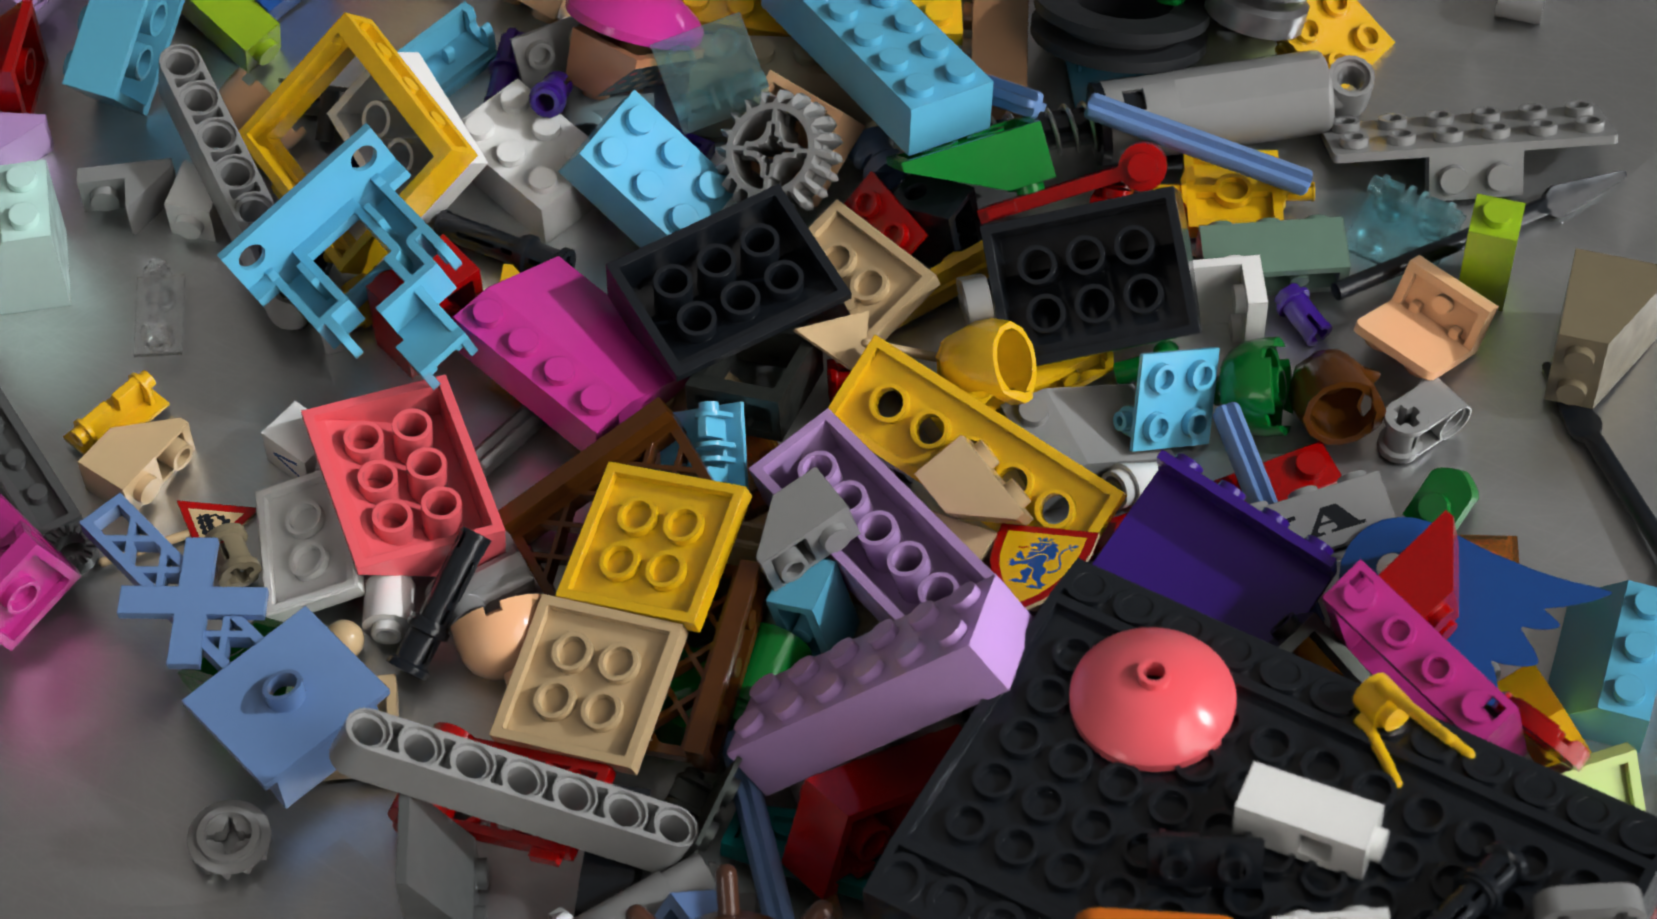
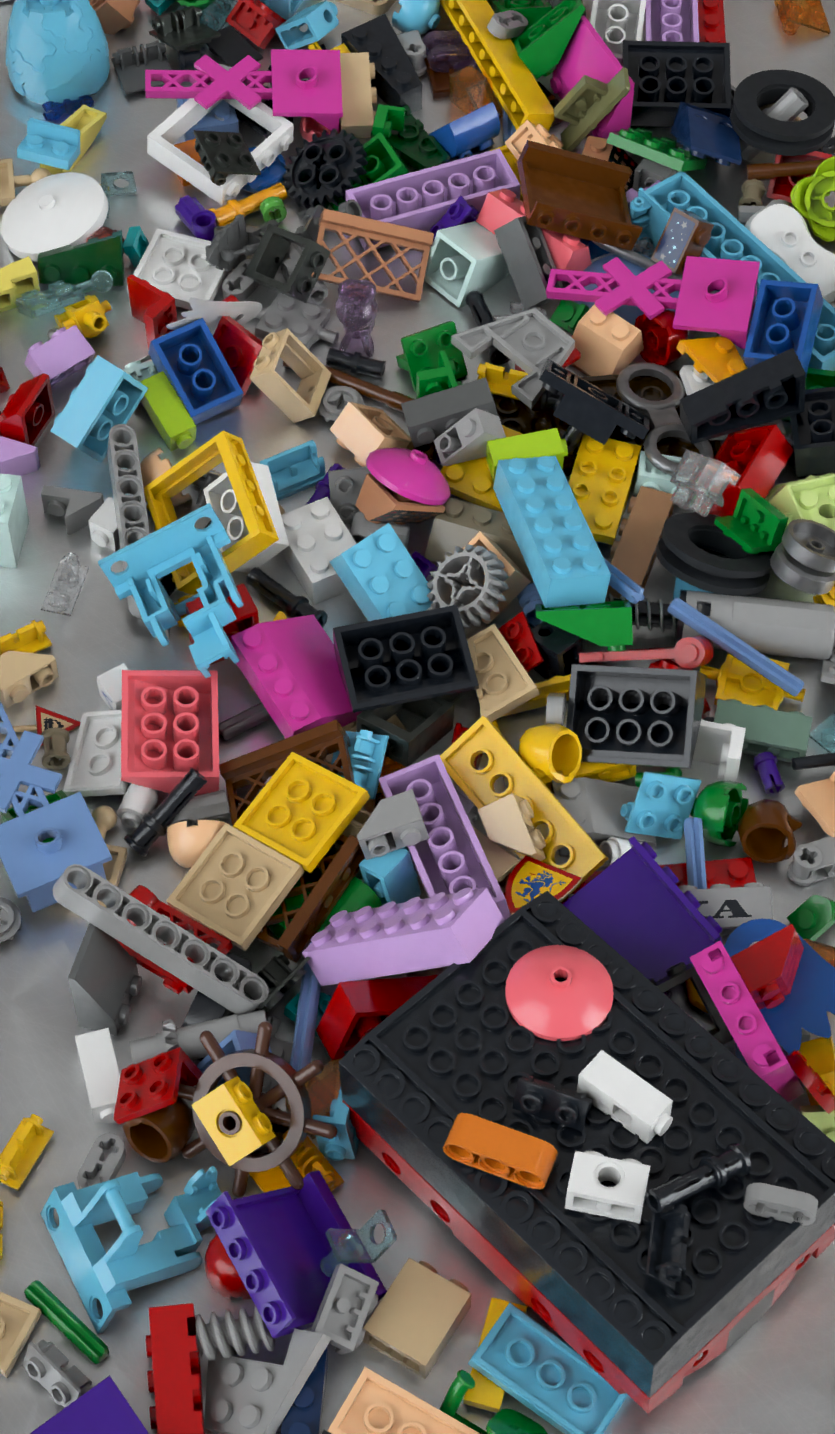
camera: 15 degrees right, 0 degrees up
dark purple pin [529,70,573,118] -> none
clear light blue hinge [650,12,770,135] -> none
tan piece [793,310,937,371] -> none
yellow plant [1353,673,1475,789] -> none

